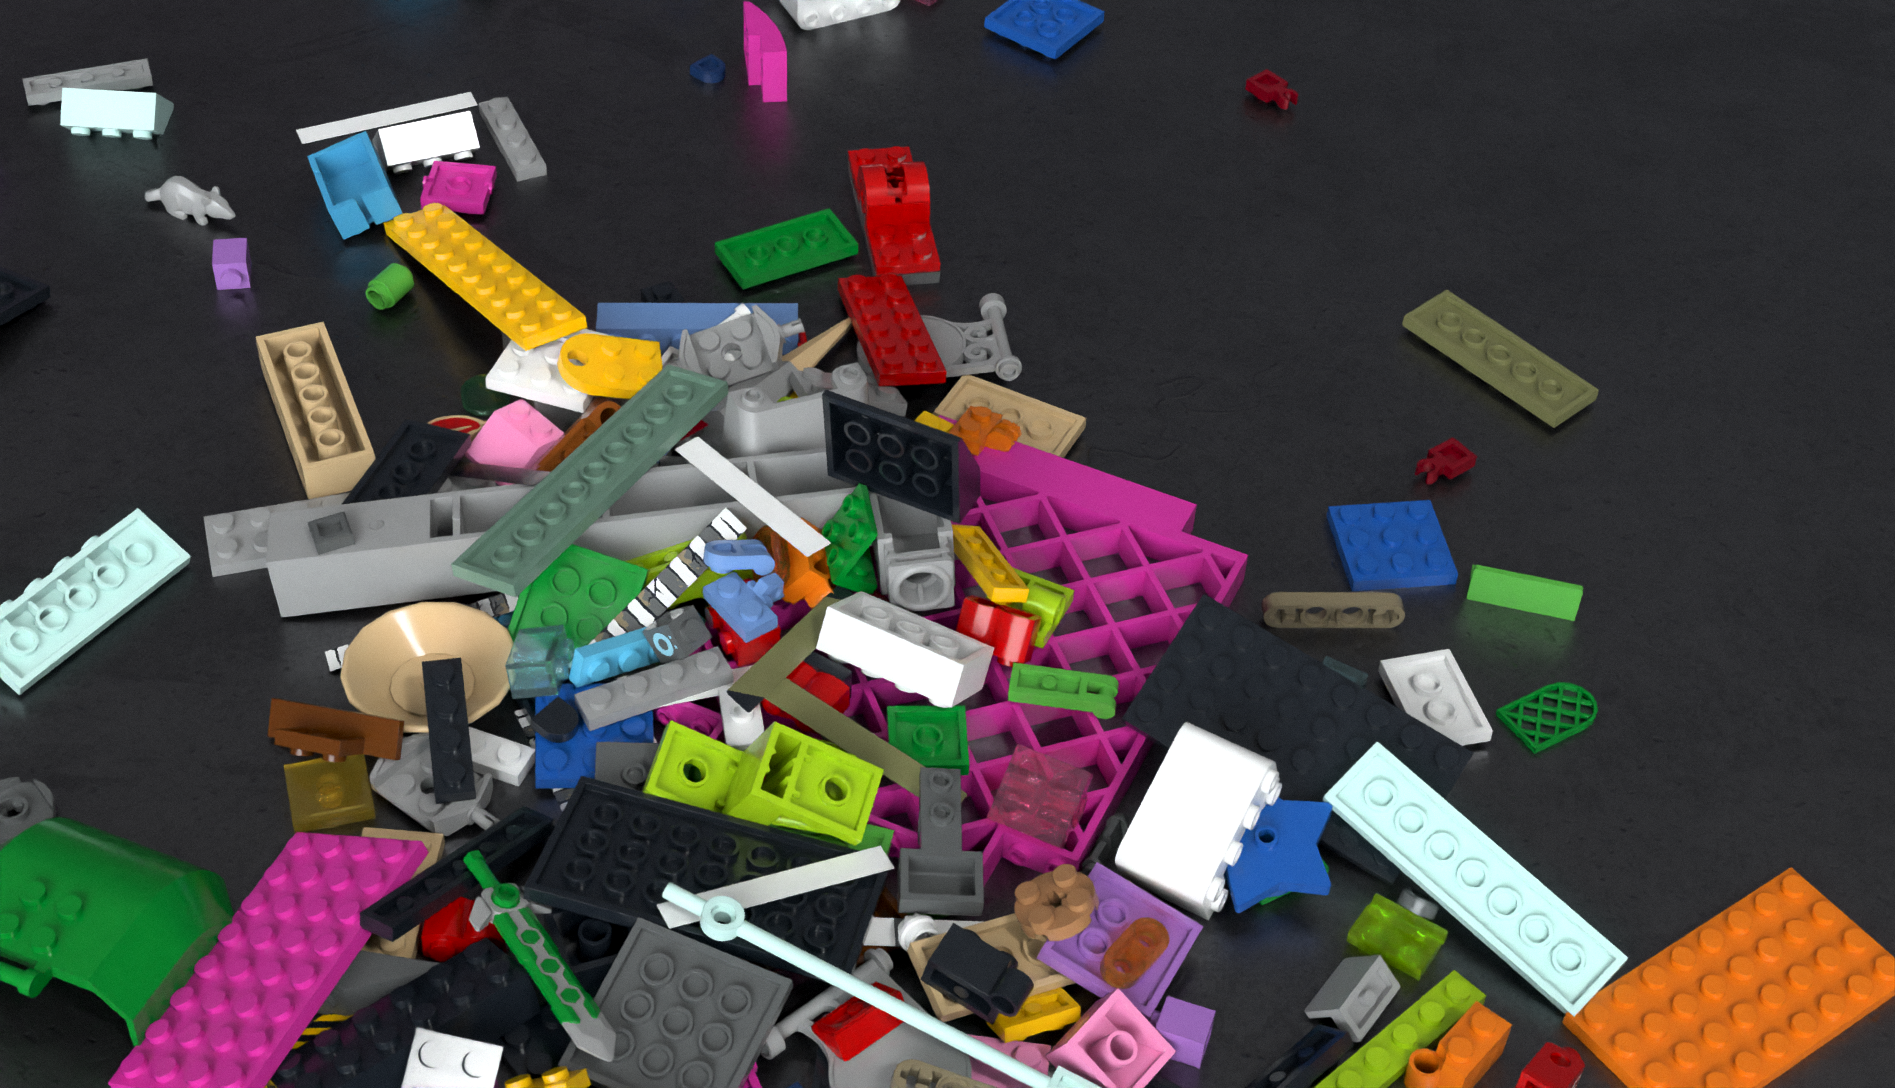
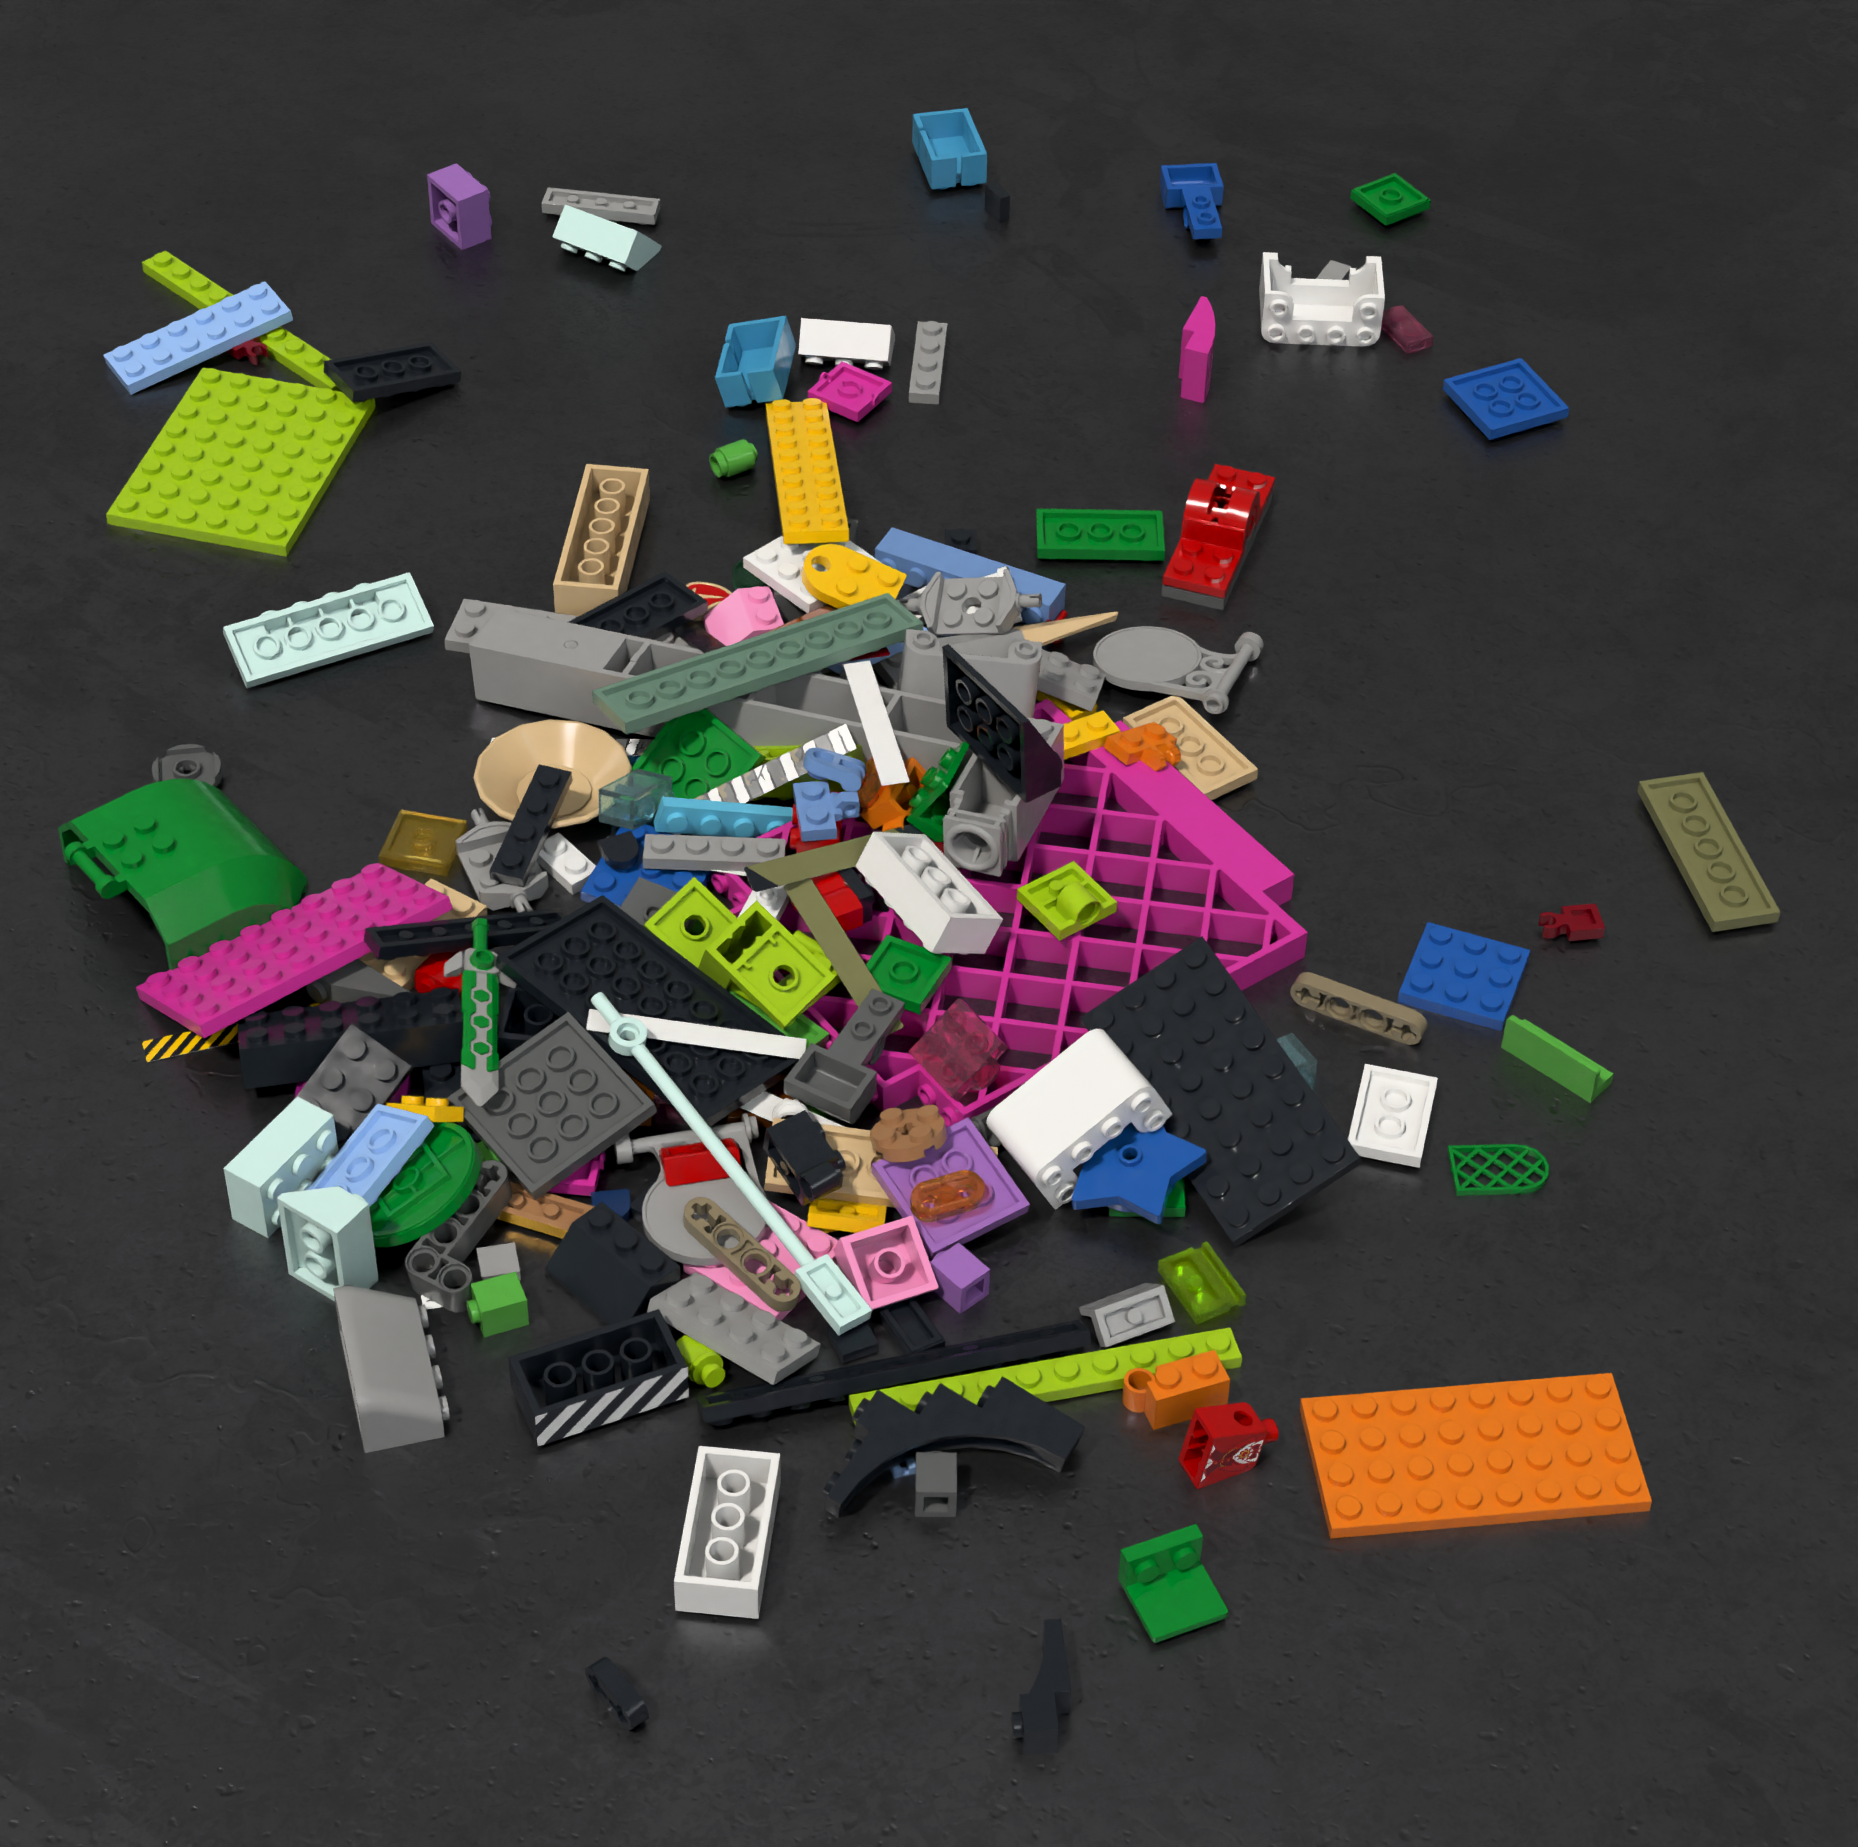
camera: 30 degrees right, 0 degrees up
light grey animal [144,176,236,225] -> none
medium lavender brick [212,238,251,290] -> none
reddish brown bracket [267,698,405,762] -> none
white sticker [296,92,478,144] -> none
dark grey tile [307,512,355,555] -> none
dark grey brick [642,605,712,663] -> none
dark blue tile [690,54,726,83] -> none
red plate [837,273,947,386] -> none
yellow plate [951,524,1029,605] -> none
red brick [956,595,1042,667] -> none
bright green plate [1008,663,1119,719] -> none
dark red plate [1245,69,1299,110] -> none
light aqua plate [1323,742,1628,1016] -> none
dark grey tile [1397,887,1440,920] -> none

